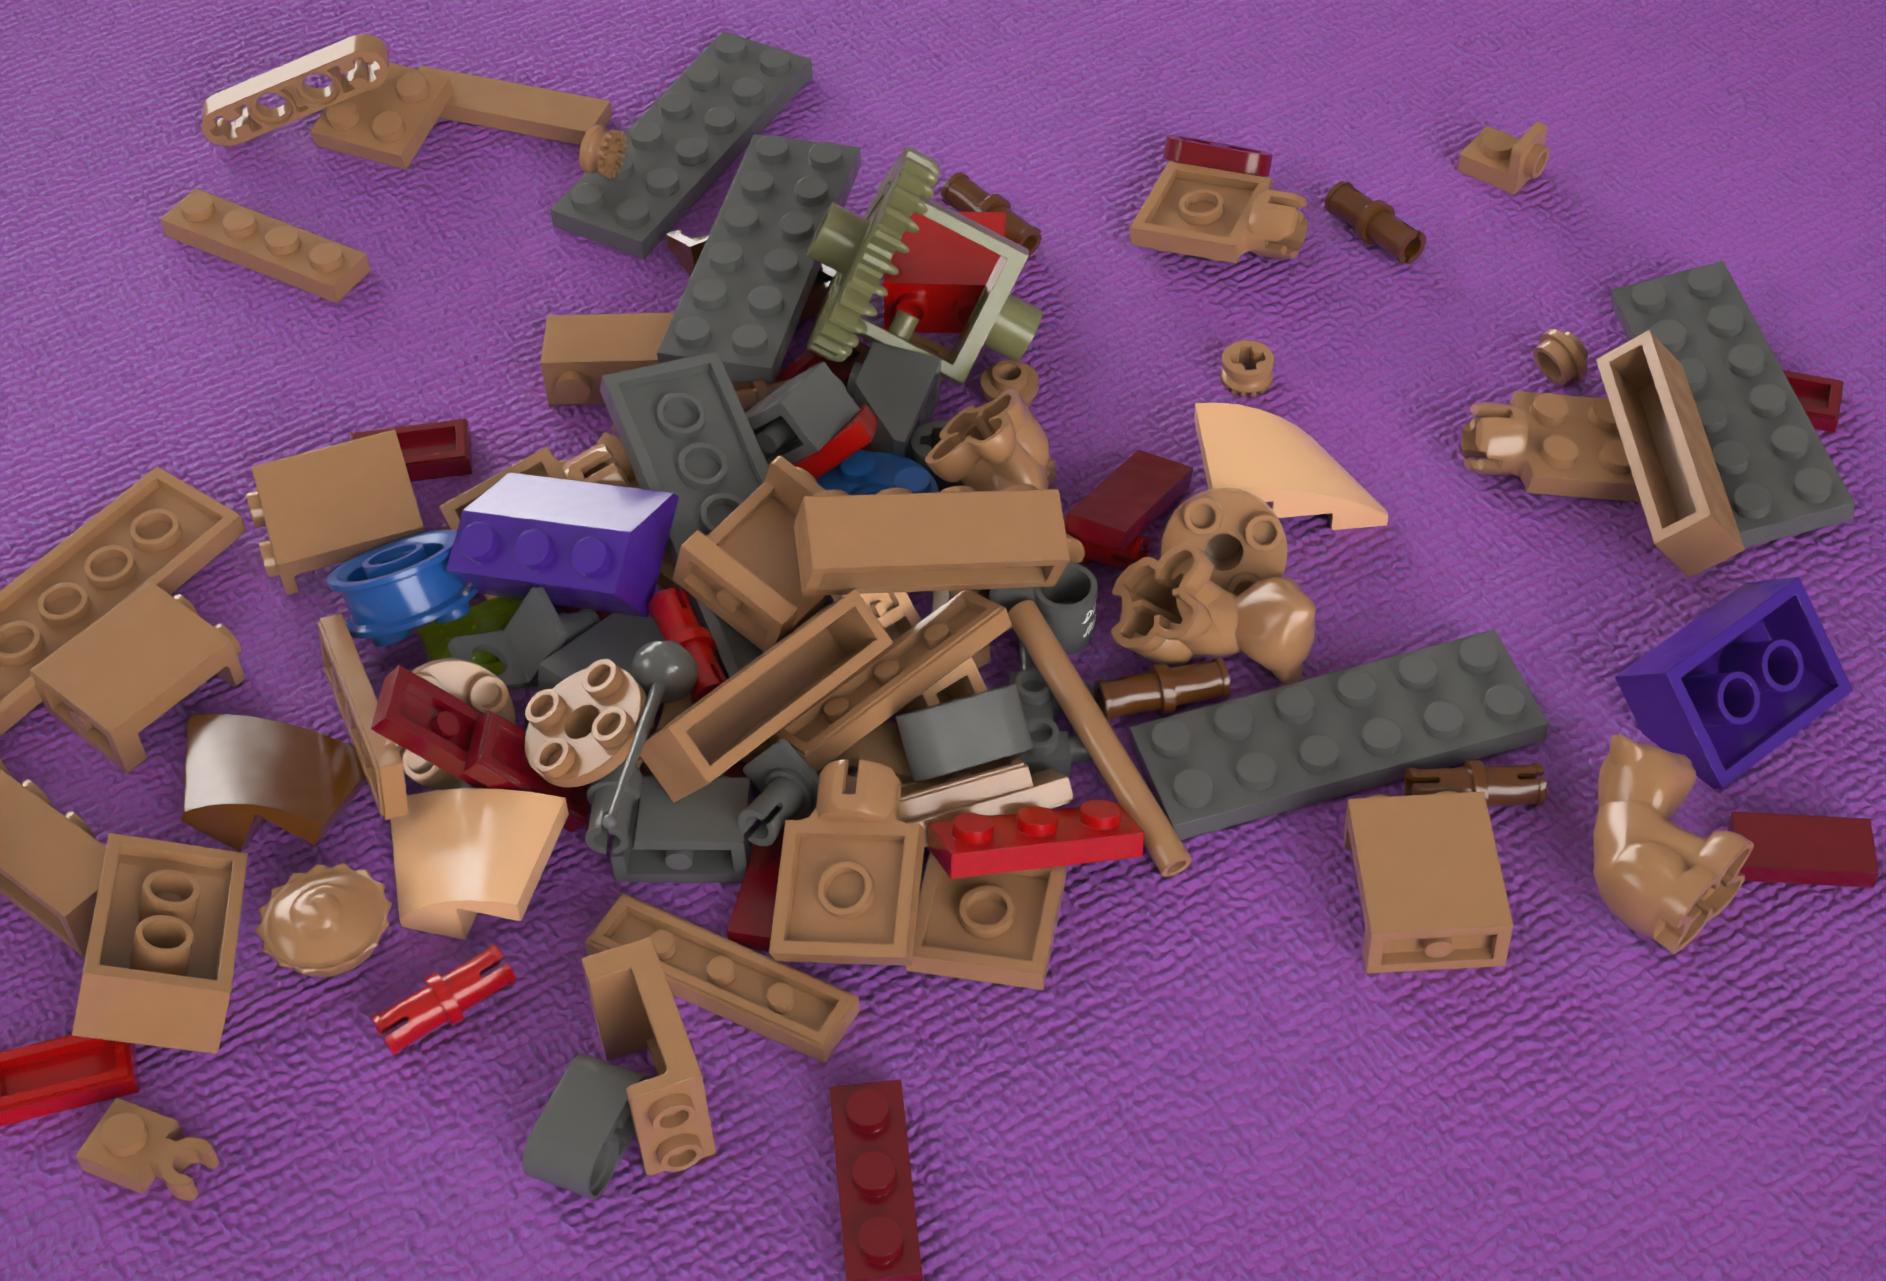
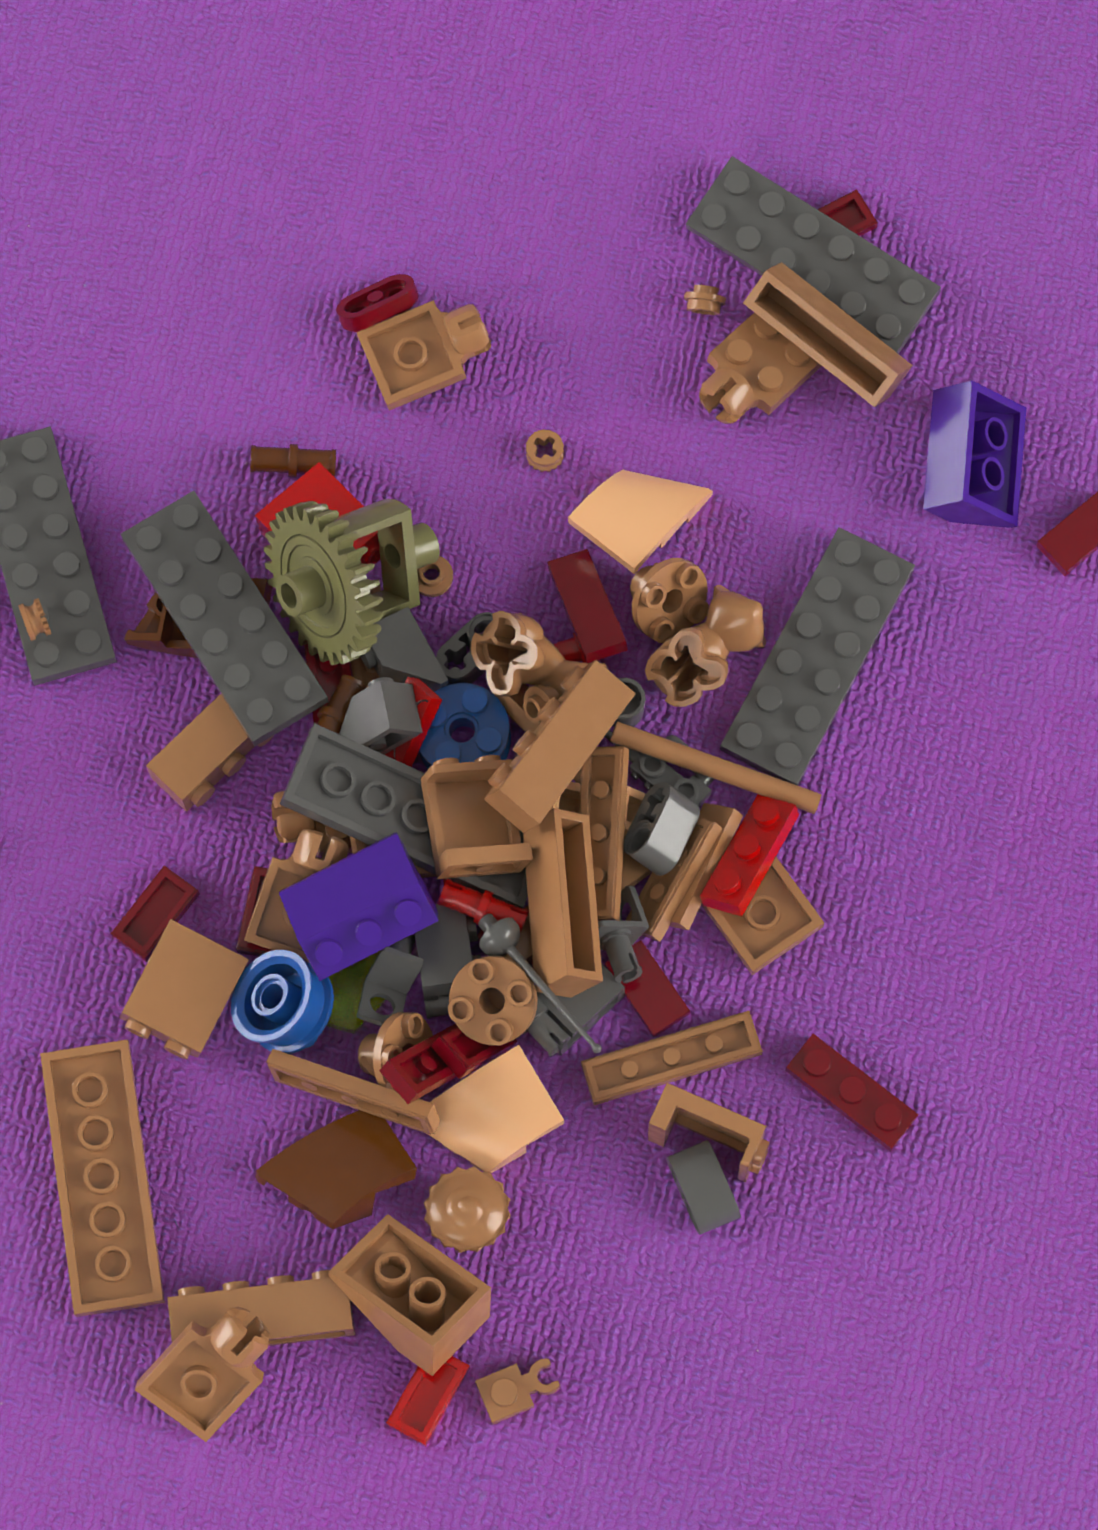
camera: 45 degrees left, 25 degrees up
medium nougat panel [30,581,245,773] -> none
red pin [370,944,517,1056] -> none
medium nougat plate [769,759,926,966] -> none
reddish brown pin [1094,657,1230,721] -> none
reddish brown pin [1325,181,1426,264] -> none
medium nougat panel [1343,791,1514,974] -> none
reddish brown pin [1403,760,1547,807] -> none
medium nougat bracket [1457,121,1550,195] -> none
medium nougat animal [1593,734,1755,955] -> none

